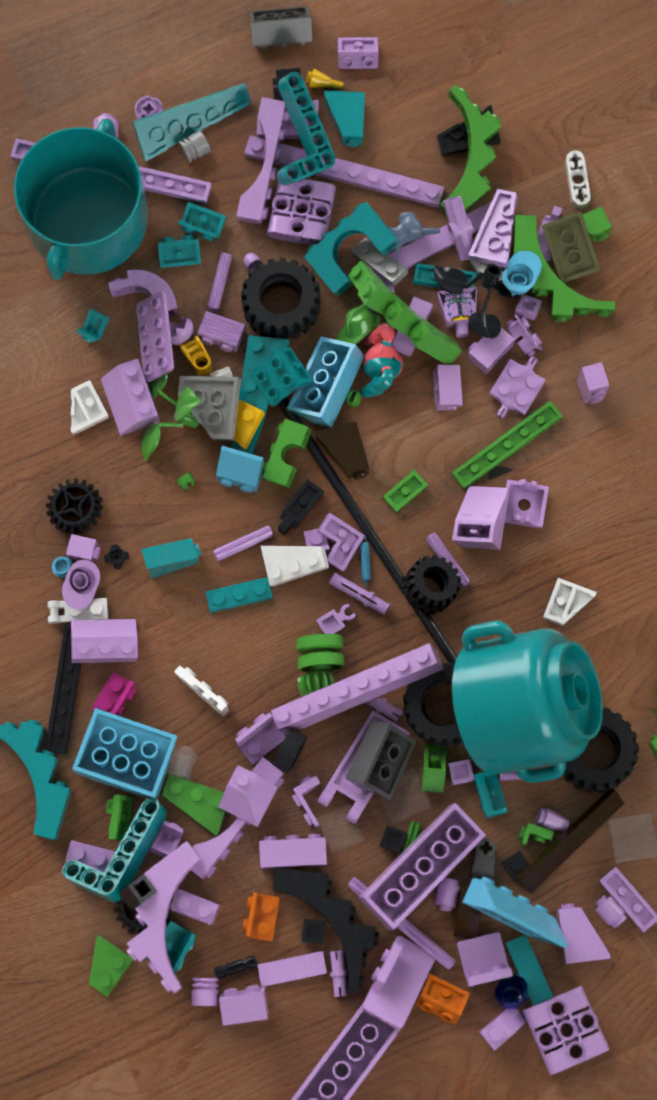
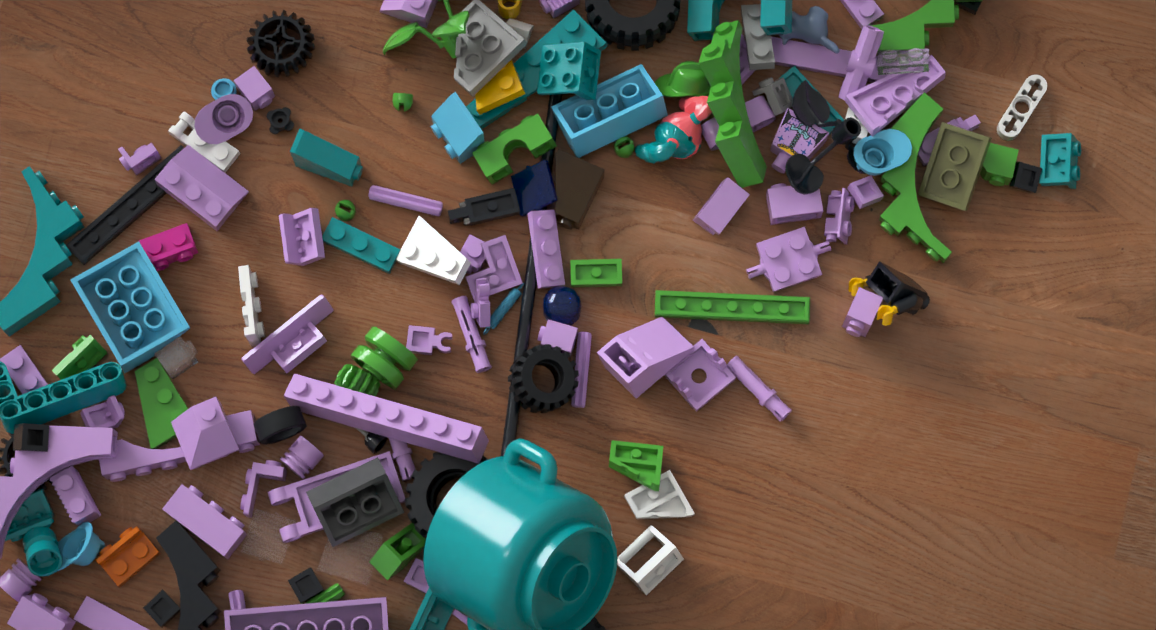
camera: 40 degrees right, 0 degrees up
black axle [214,955,258,979] -> none
lavender bracket [235,713,286,765] -> none
none -> teal wheel [22,527,62,577]
none -> medium azure piece [58,521,105,571]
none -> lavender bracket [118,143,161,175]
none -> lavender bracket [241,294,333,374]
none -> lavender bracket [279,208,325,266]
none -> lavender piece [280,435,324,480]
none -> bright green hinge [335,199,356,221]
none -> black hinge [356,428,388,454]
none -> lavender plate [471,278,490,328]
none -> clear blue piece [511,160,558,217]
none -> lavender plate [527,210,565,289]
none -> lavender brick [537,319,578,358]
none -> clear blue hair [543,286,581,326]
none -> bright green wing [609,440,663,492]
none -> white tile [617,525,684,595]
none -> lavender pin [727,356,792,422]
none -> light grey bracket [752,77,793,115]
none -> black torso [848,261,930,326]
none -> clear plate [877,48,930,75]
none -> black plate [1009,162,1042,193]
none -> teal bracket [1039,133,1082,189]

